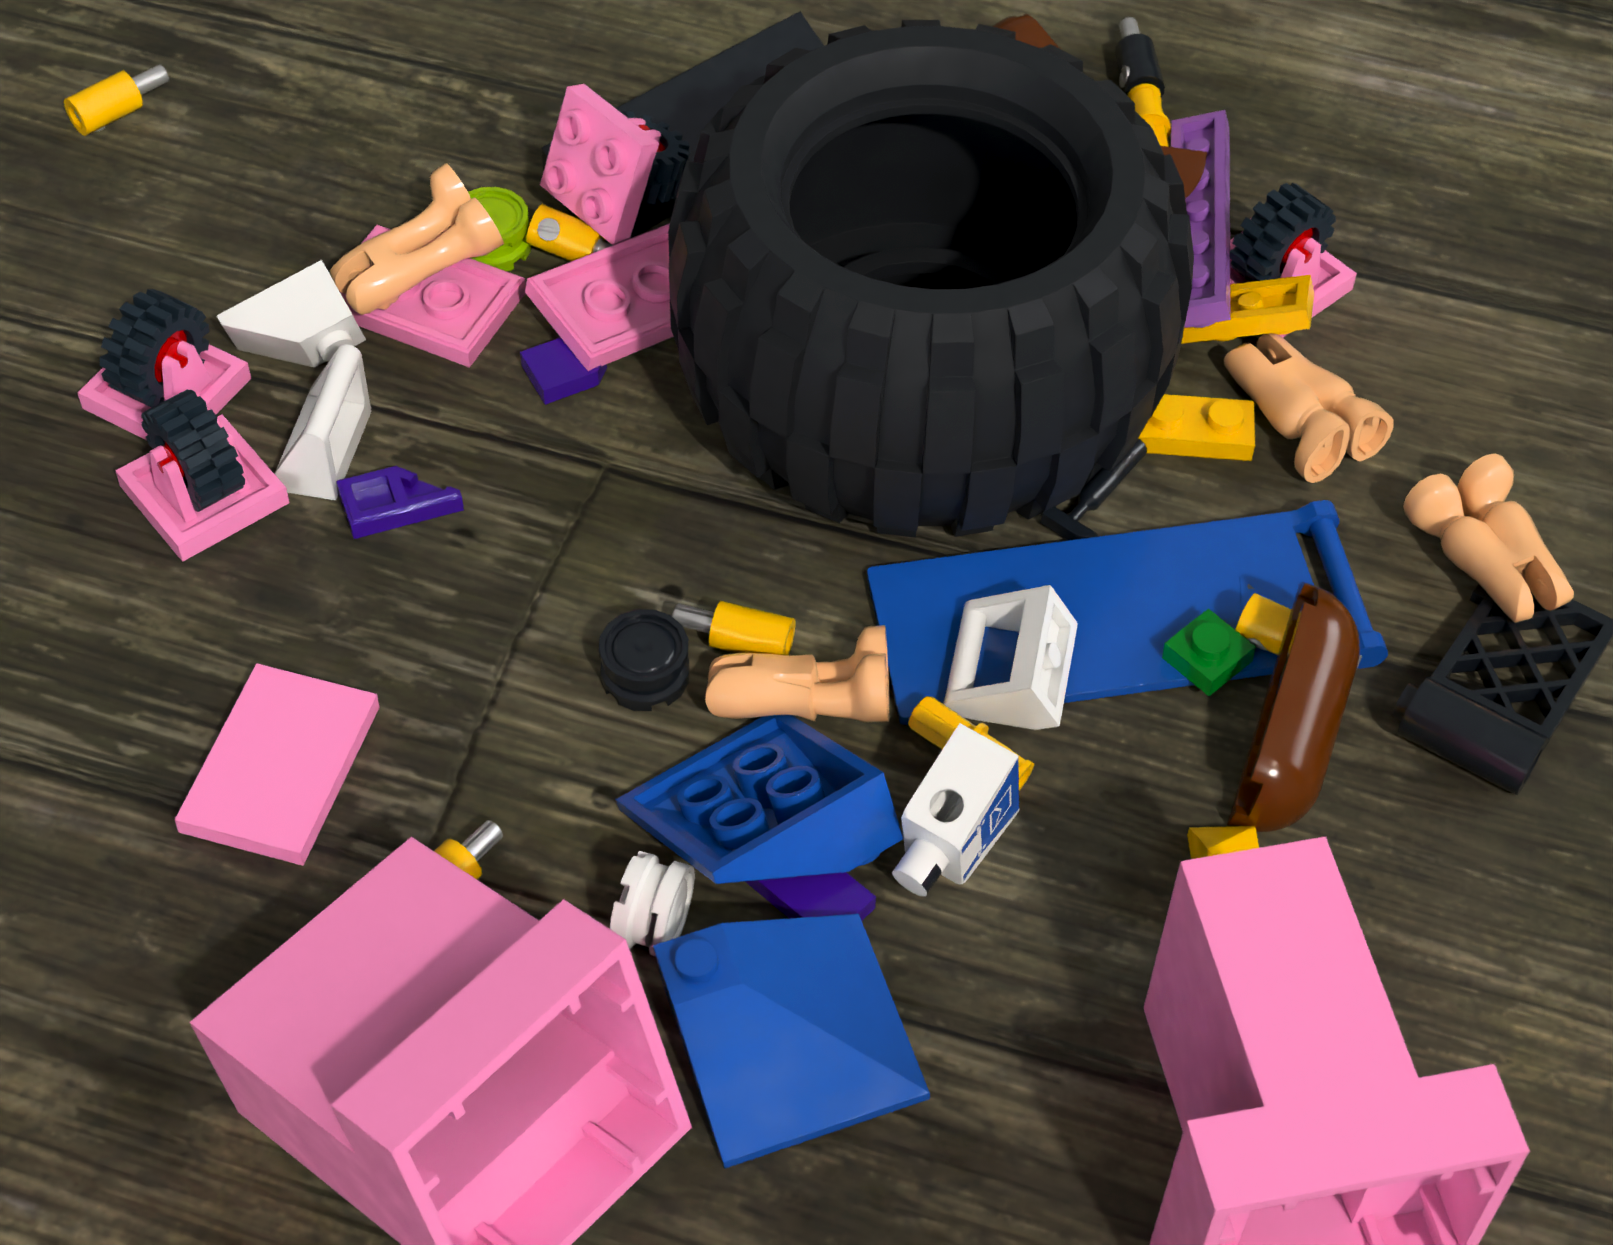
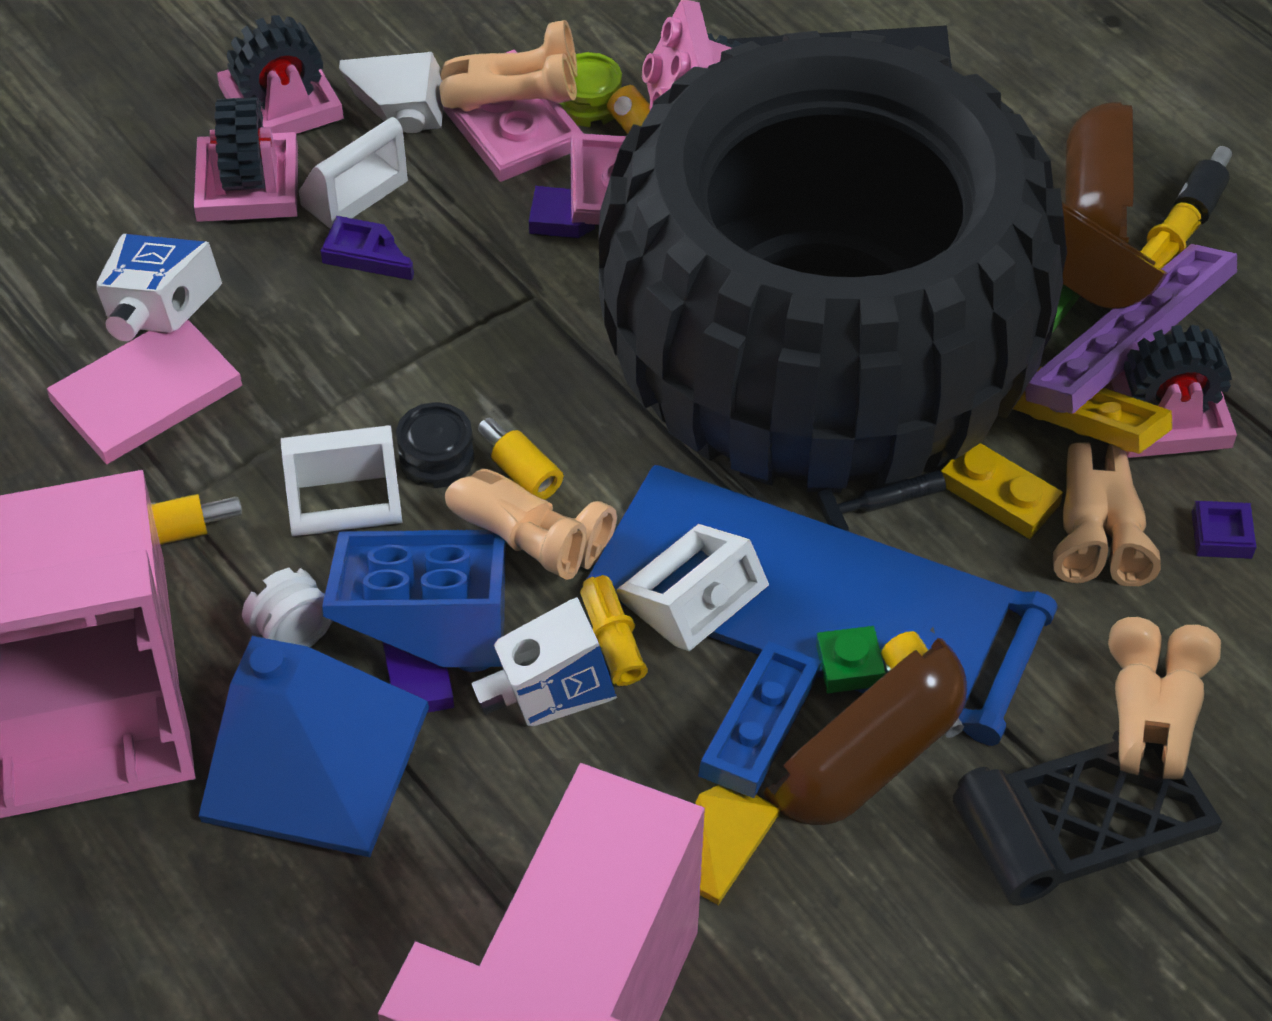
camera: 35 degrees right, 0 degrees up
none -> white torso [97,234,222,342]
none -> white tile [281,425,403,537]
none -> blue plate [698,640,821,798]
none -> dark purple tile [1192,501,1256,559]

